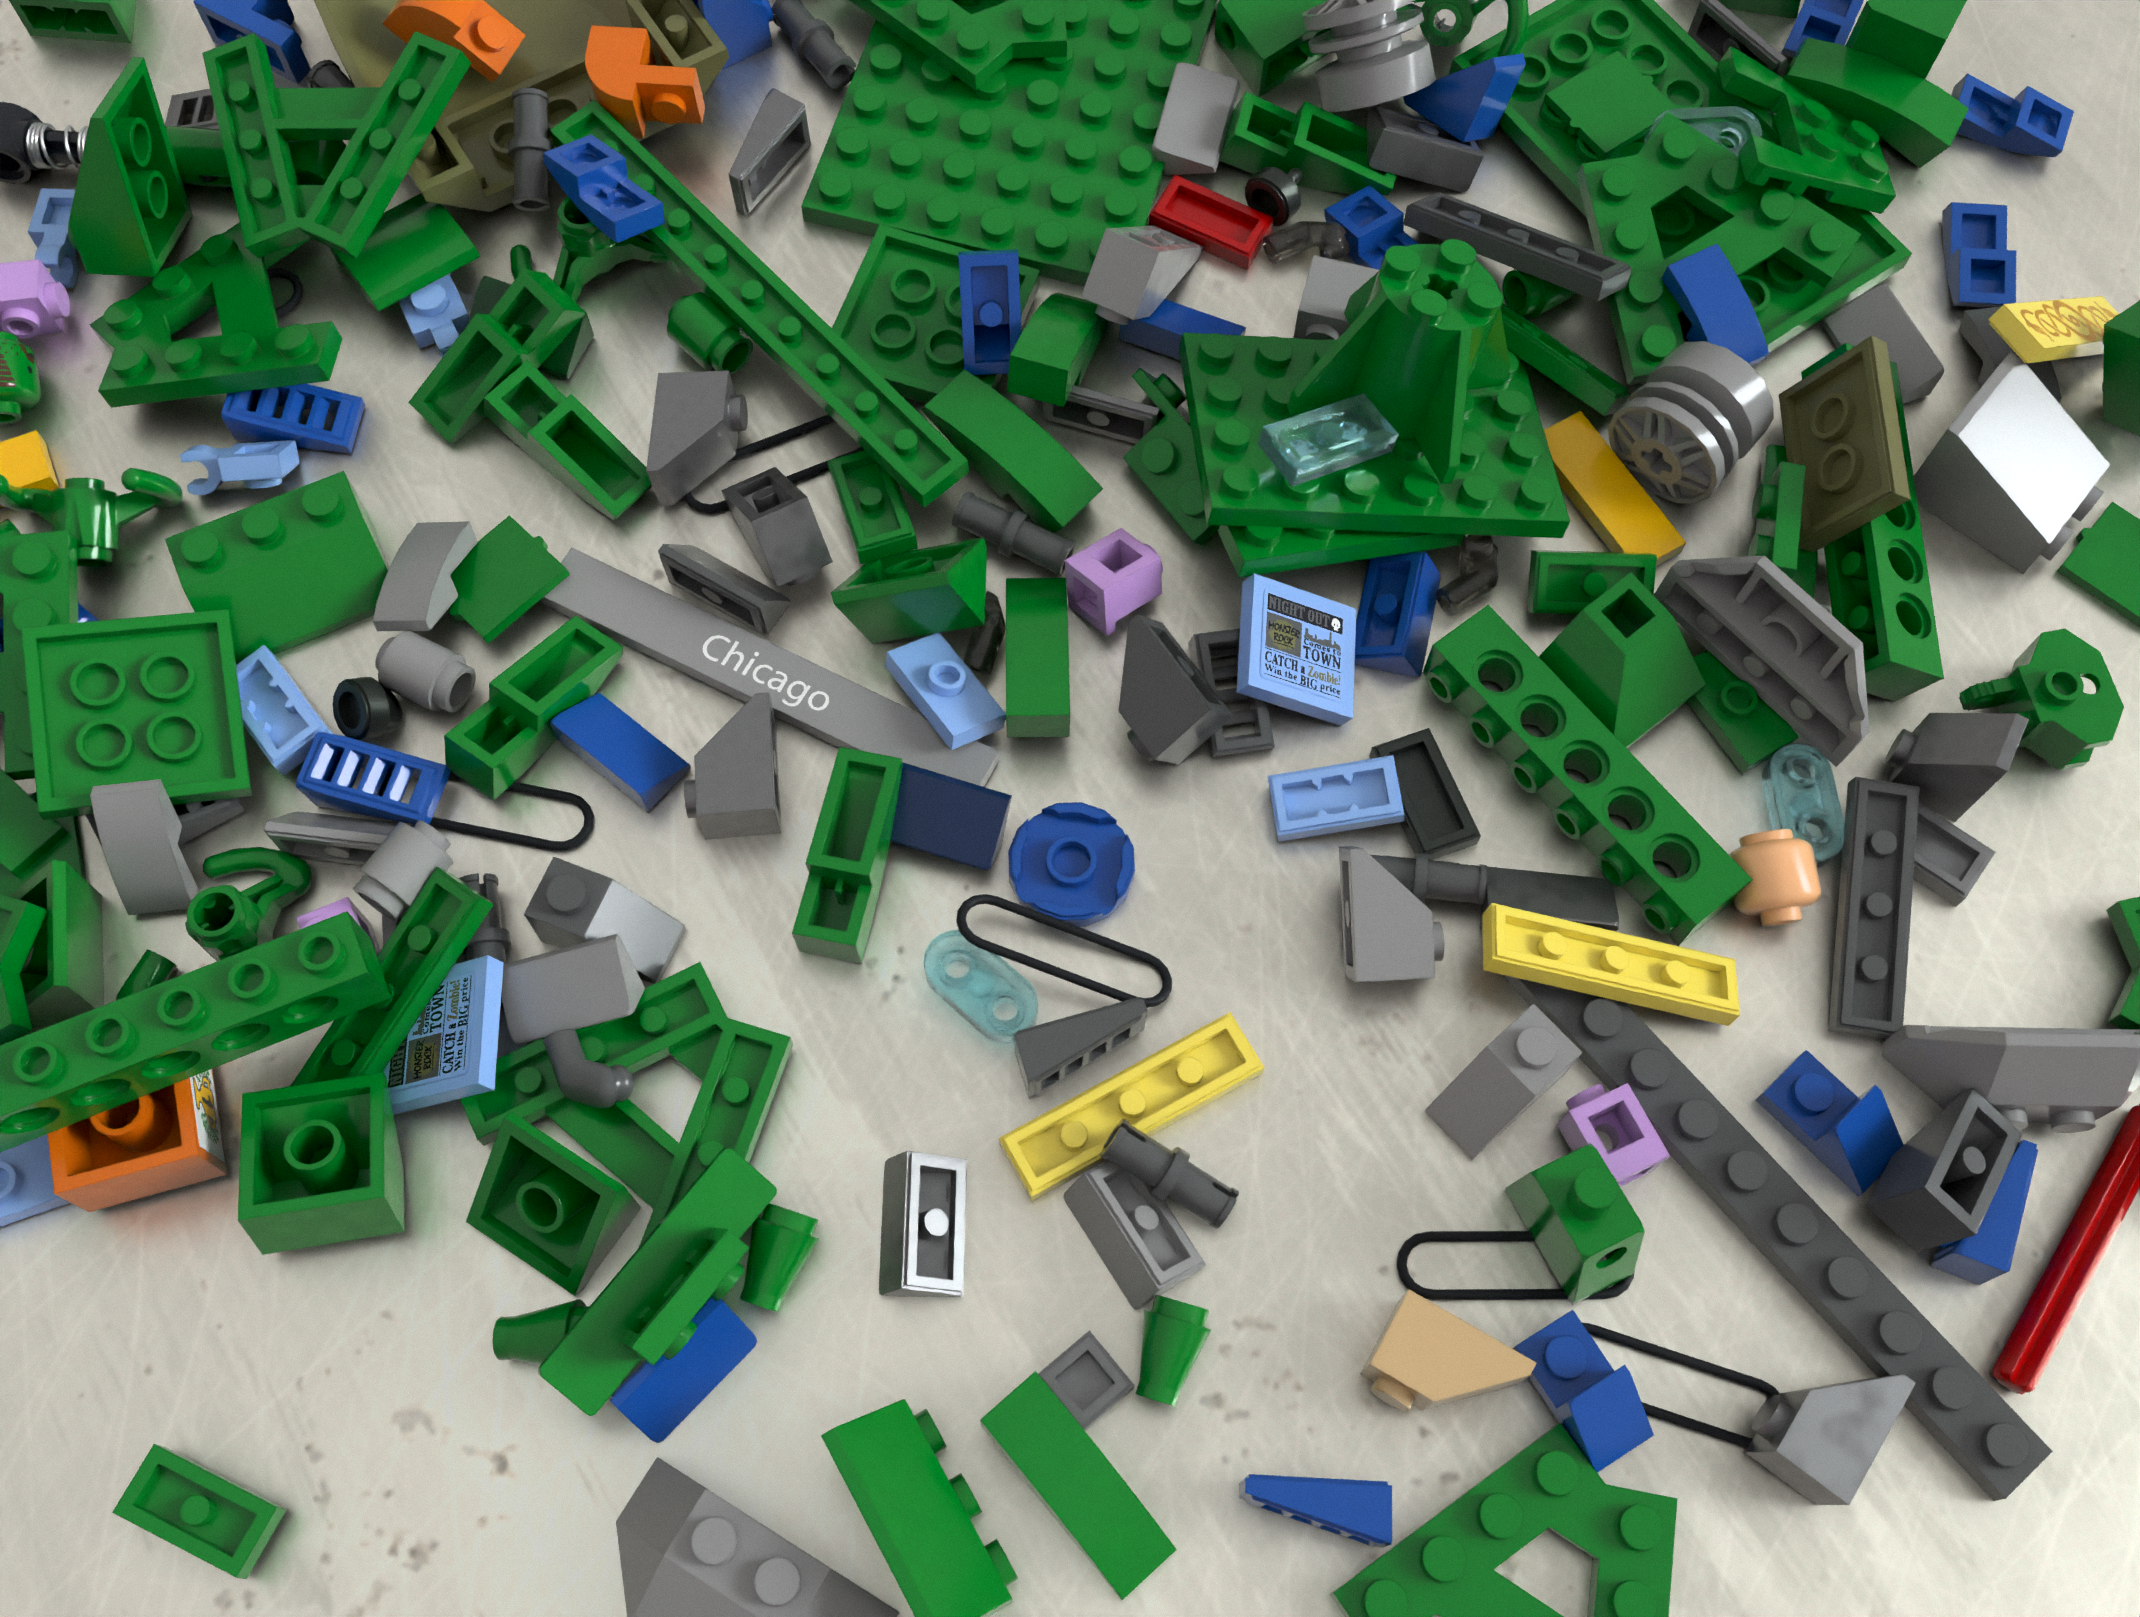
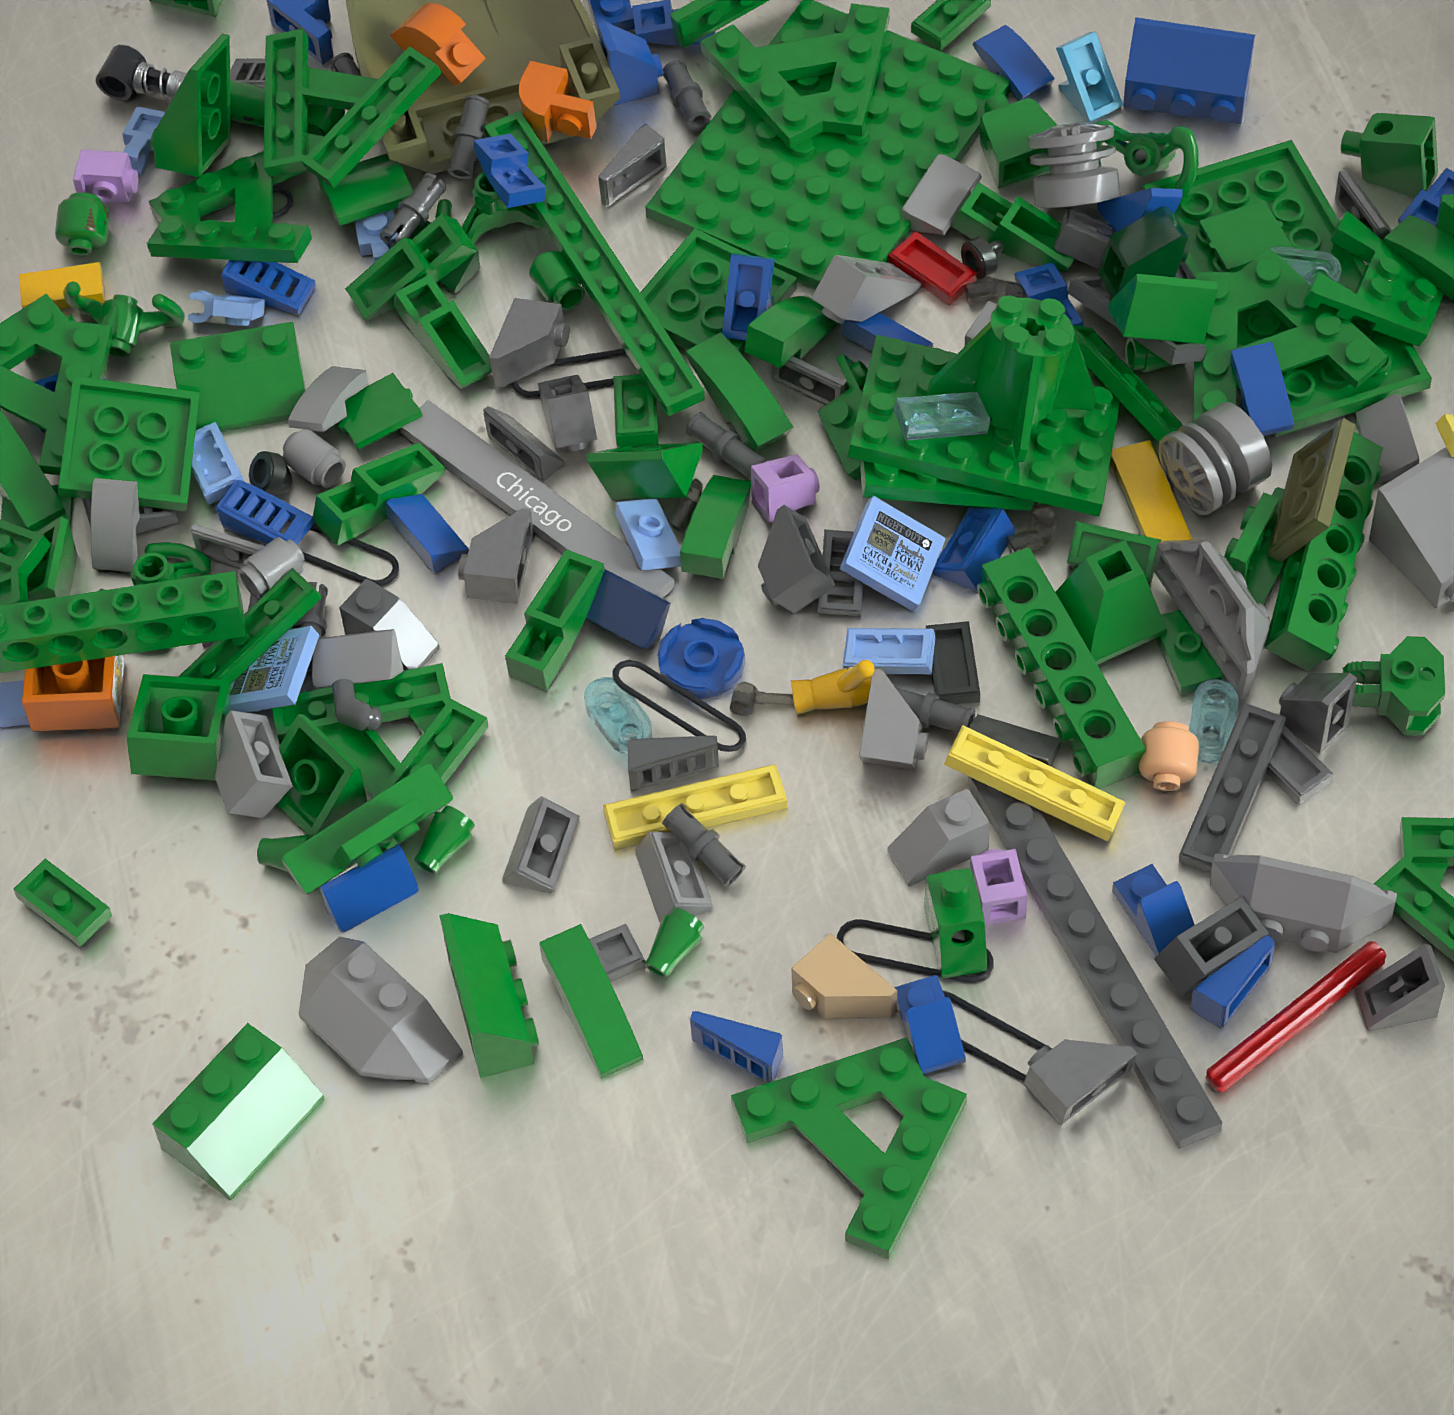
camera: 20 degrees right, 10 degrees down
none -> light grey slope [215,710,293,818]
none -> dark grey pin [380,173,446,248]
none -> clear smoke hand [729,682,793,716]
none -> yellow piece [790,660,875,715]
none -> dark green slope [1098,206,1190,298]
none -> green slope [1108,274,1218,344]

